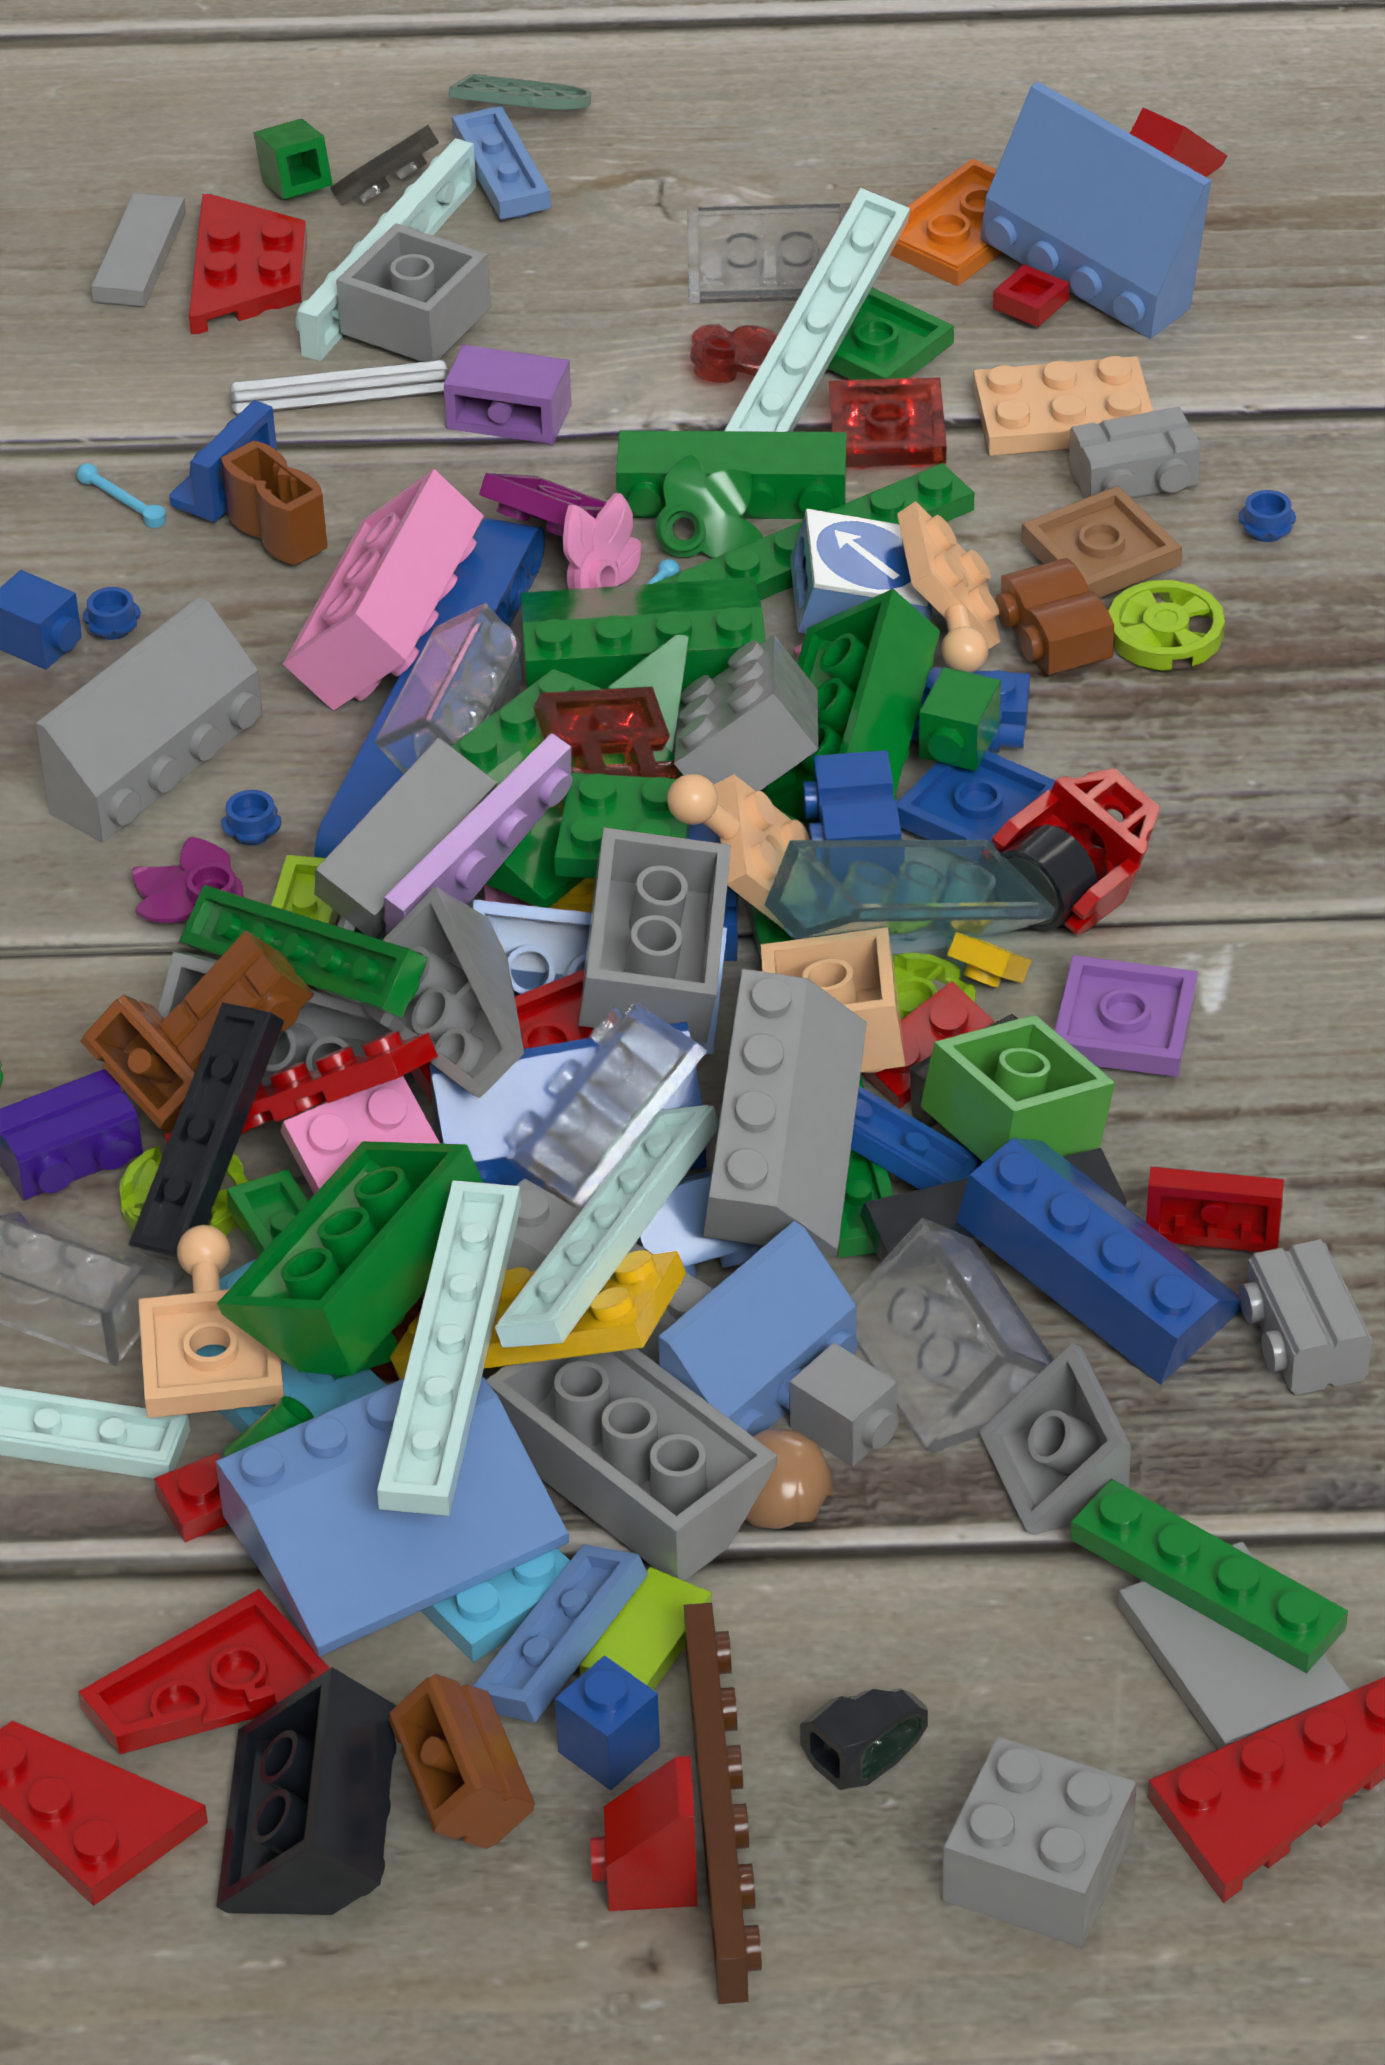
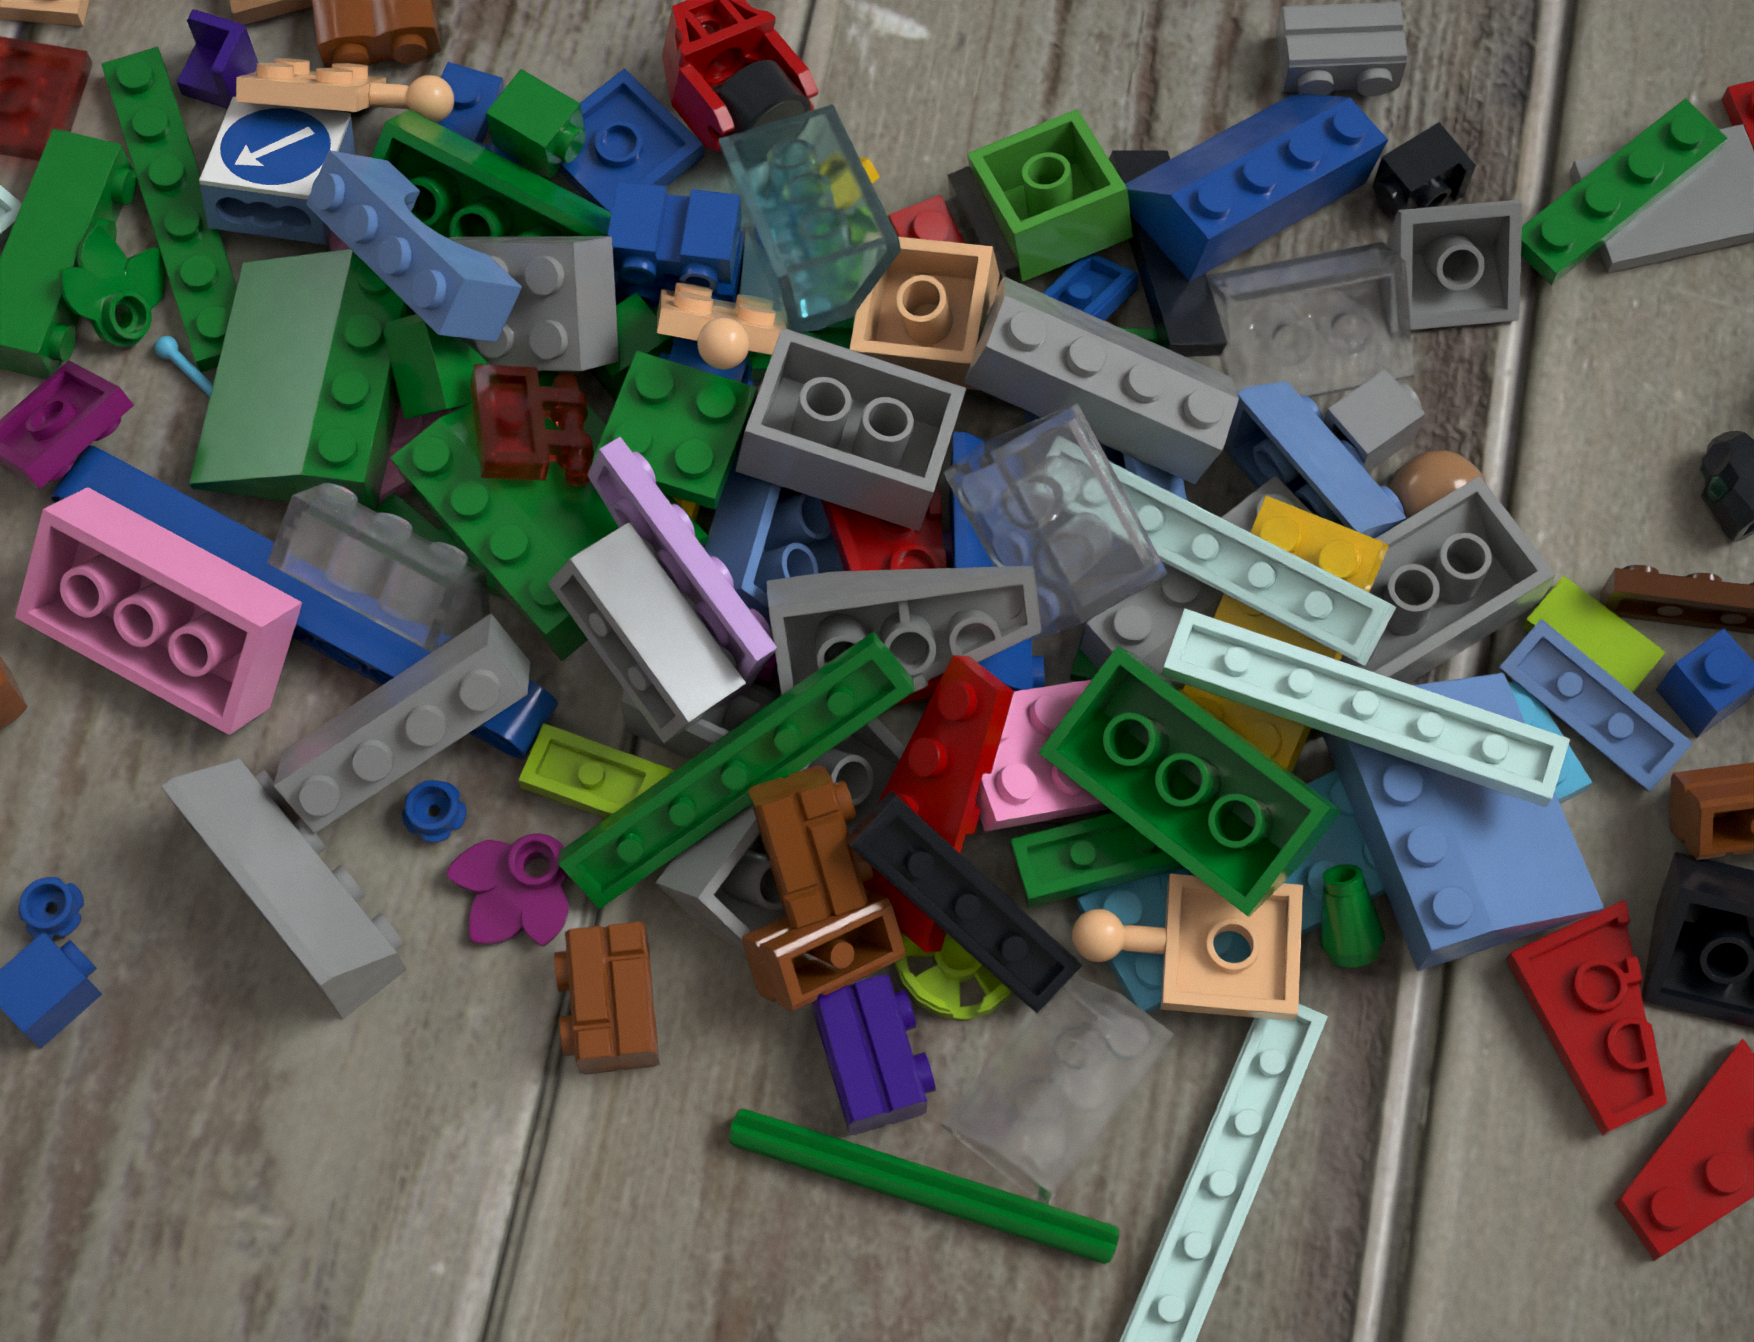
camera: 80 degrees left, 25 degrees up
red plate [154,1453,229,1542] -> none
bright pink plate [563,493,642,589] -> none
medium lavender plate [1055,955,1198,1077] -> none
red bracket [1146,1166,1284,1252] -> none
none -> dark purple panel [177,9,258,109]
none -> light grey brick [273,614,530,833]
none -> medium blue arch [306,150,522,342]
none -> dark orange brick [554,921,660,1074]
none -> black brick [1372,122,1476,216]

